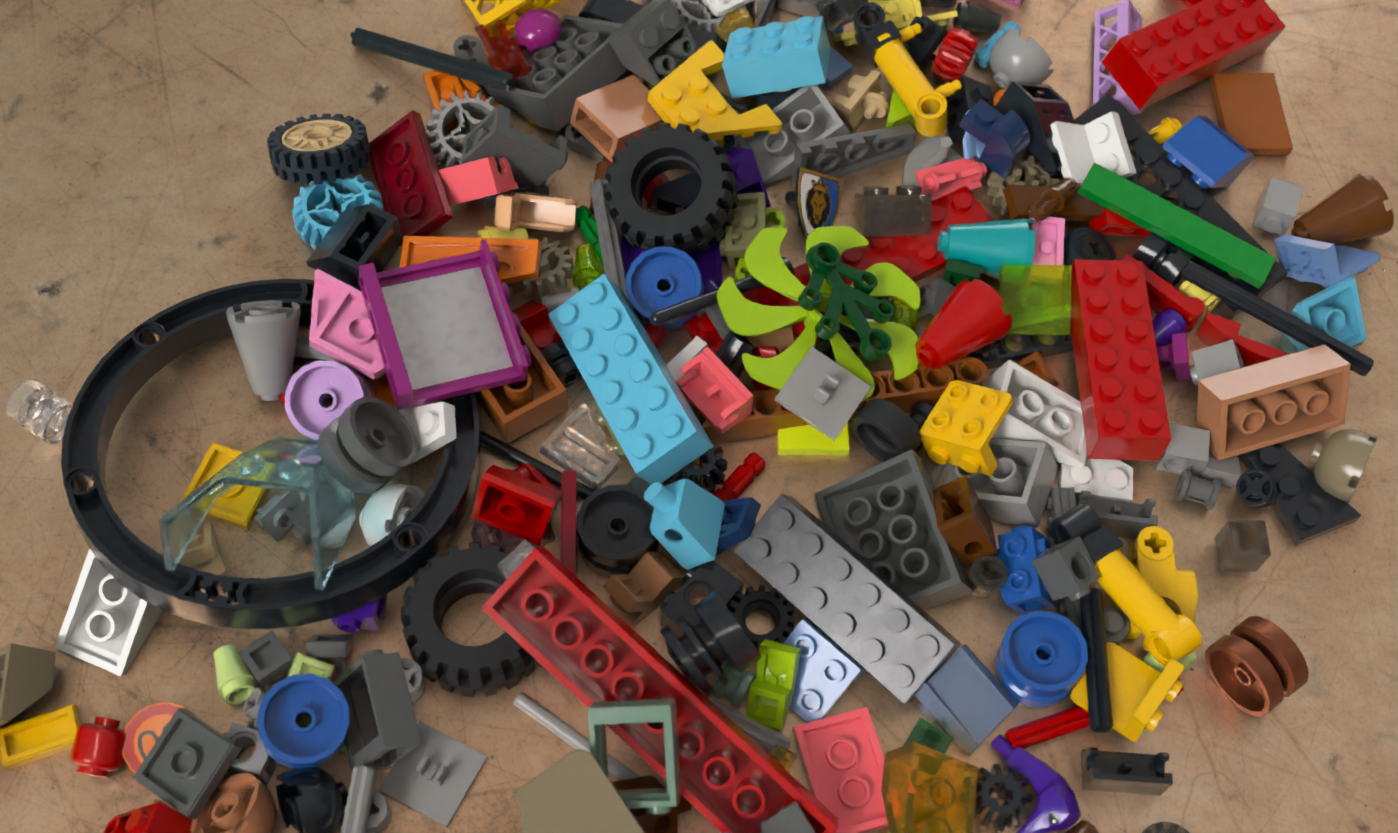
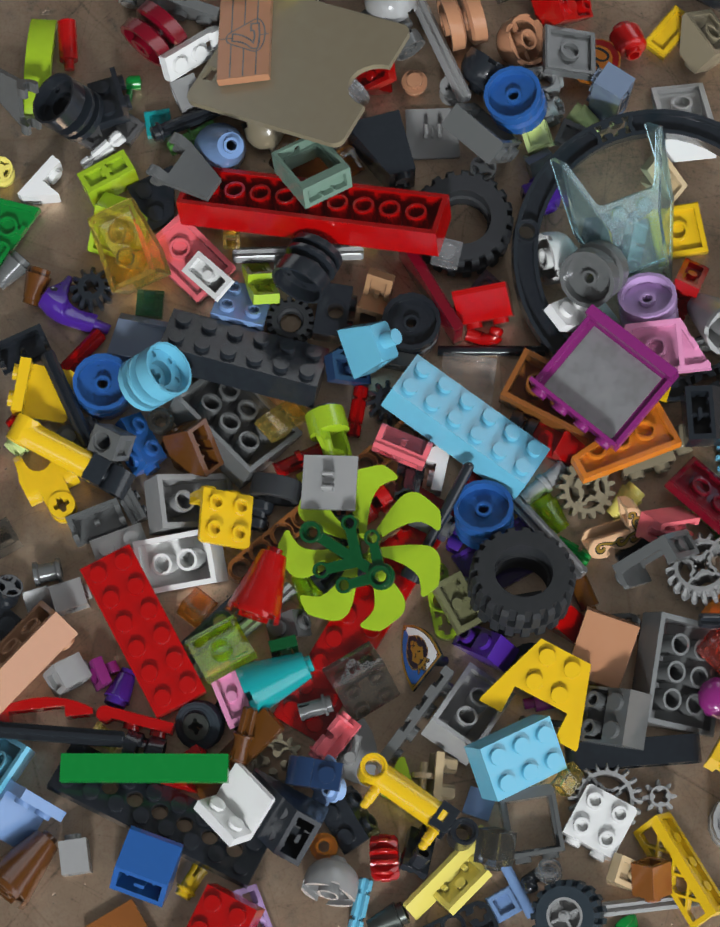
camera: 155 degrees right, 15 degrees up
none -> medium azure wheel [118,342,192,411]
none -> white slope [181,250,235,302]
none -> clear yellow slope [254,401,308,443]
none -> red pin [272,443,323,476]
none -> dark grey pin [297,694,334,721]
none -> lime piece [305,403,352,456]
none -> black slope [348,110,416,190]
none -> sand blue brick [586,61,636,121]
none -> red slope [673,258,710,302]

